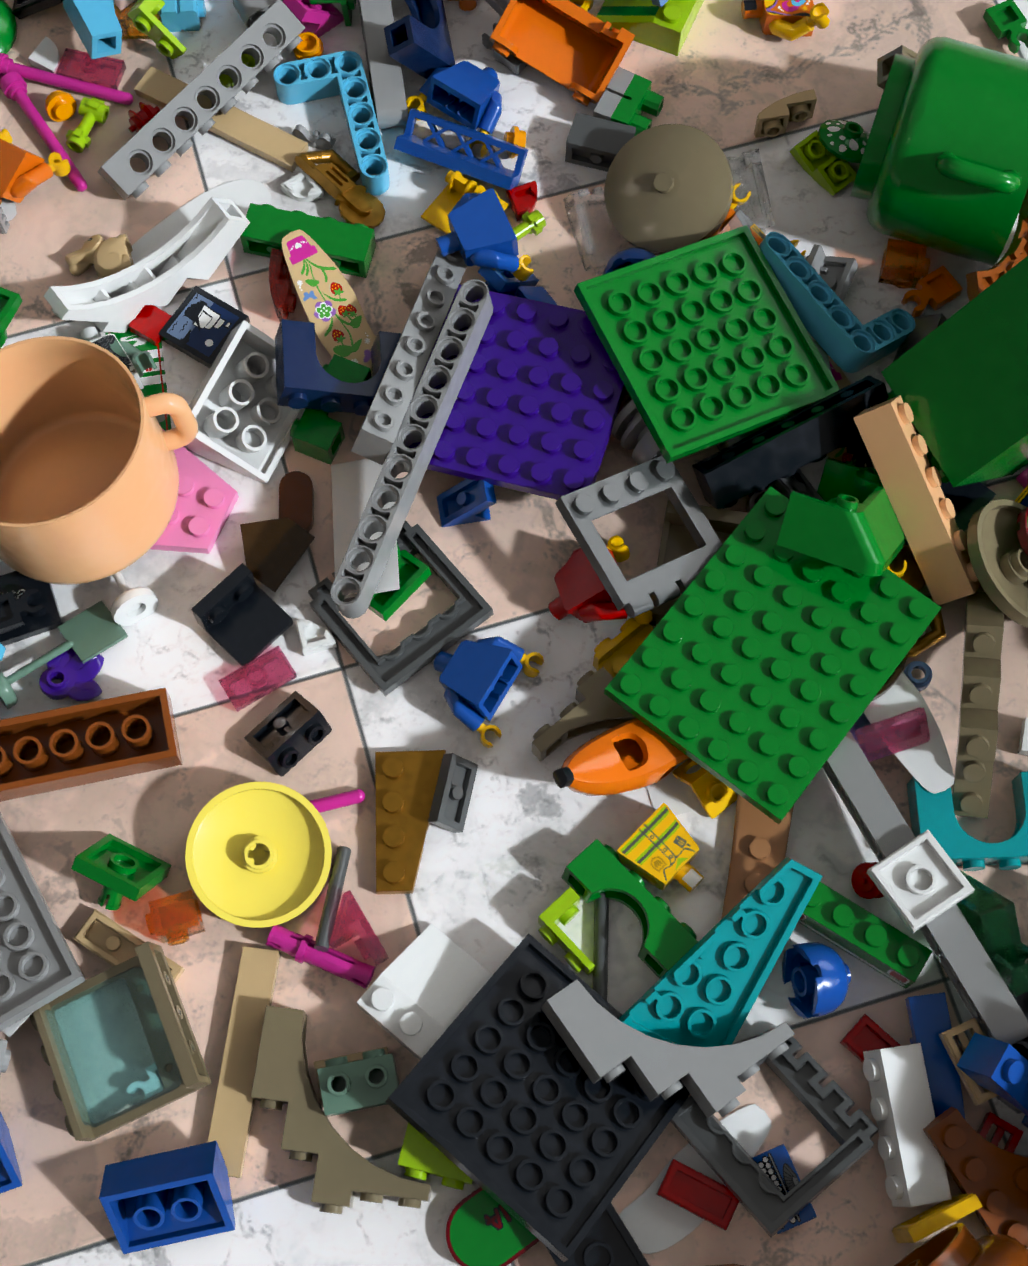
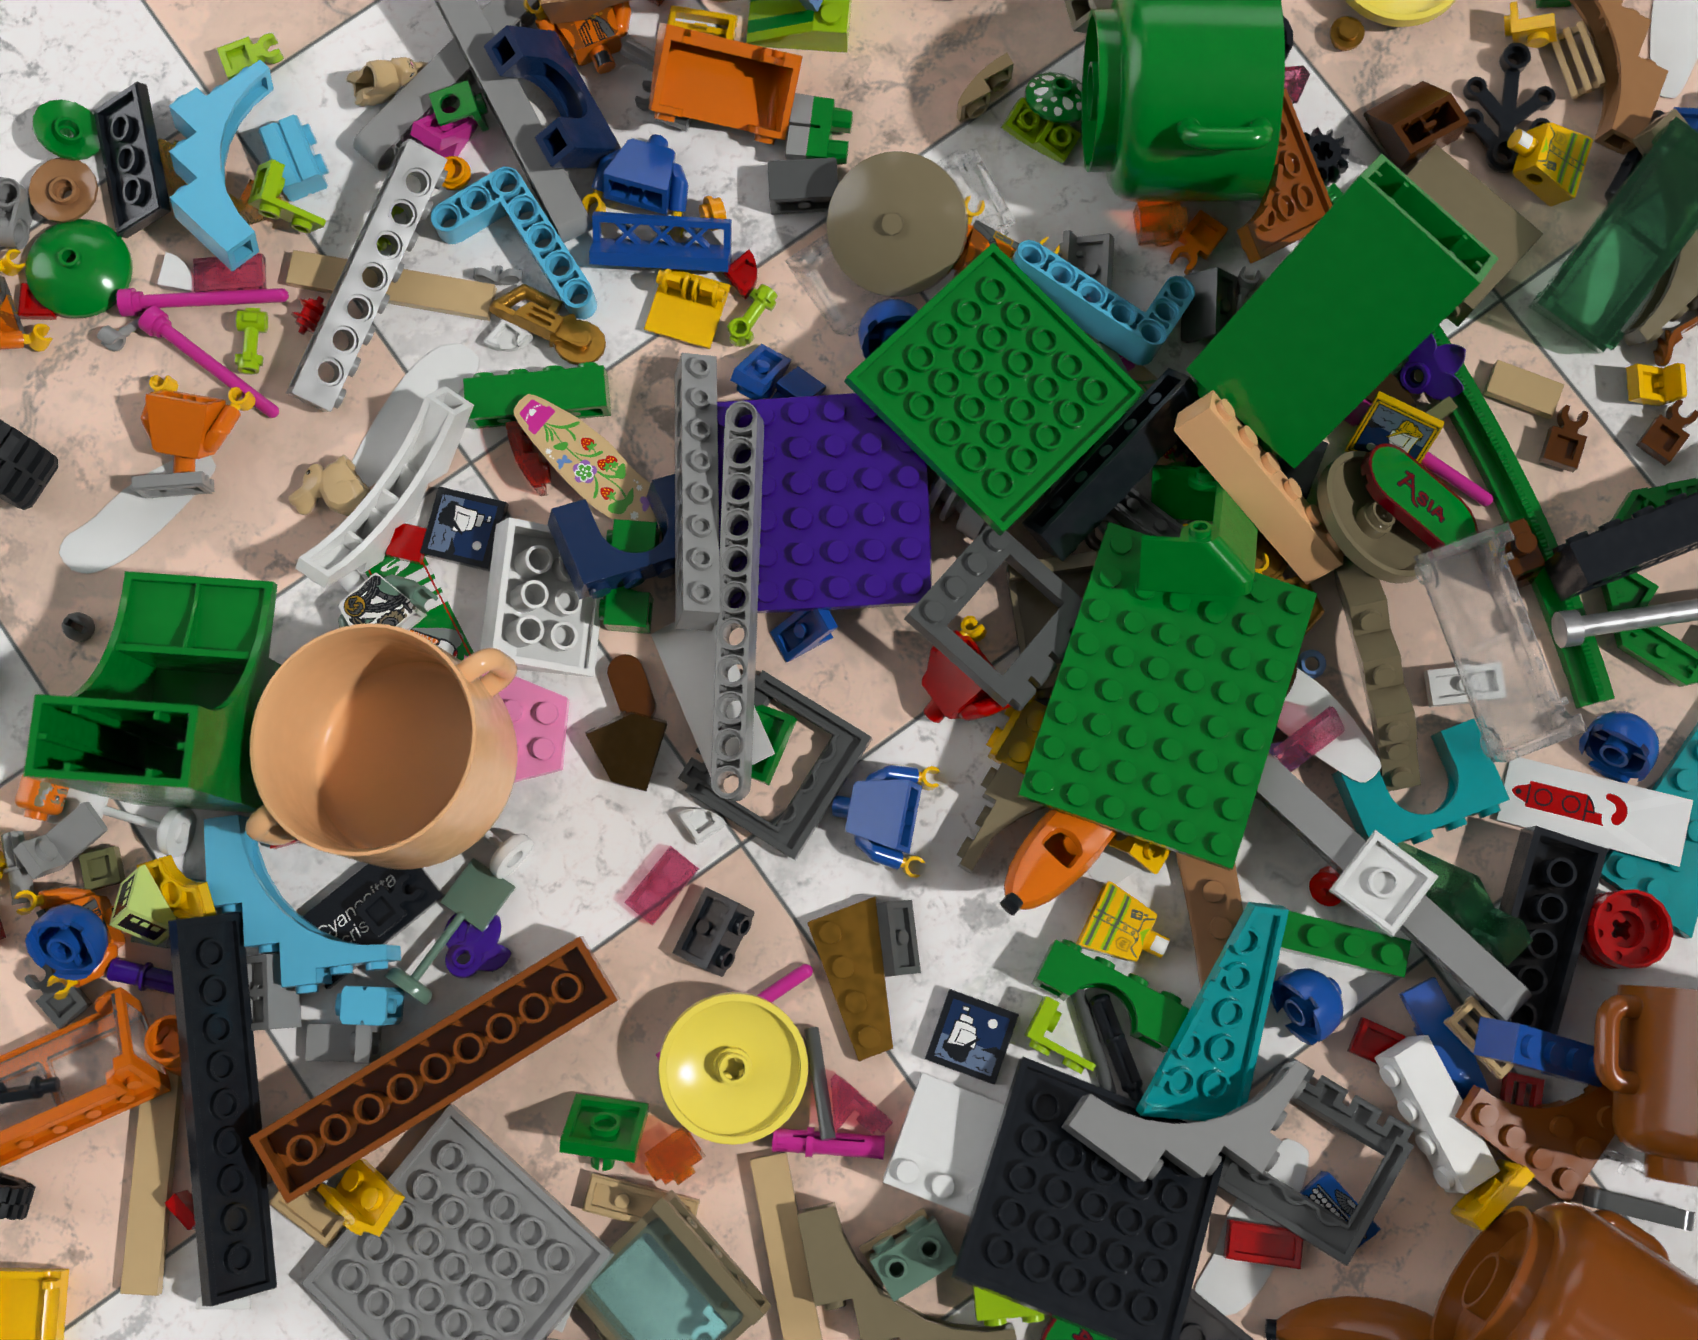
camera: 15 degrees left, 10 degrees up
light orange plate [45,90,77,122] -> none
black bracket [191,563,293,668] -> none
blue torso [435,188,534,281] -> none
none -> tile [925,989,1019,1085]
none -> black piece [1089,993,1144,1102]

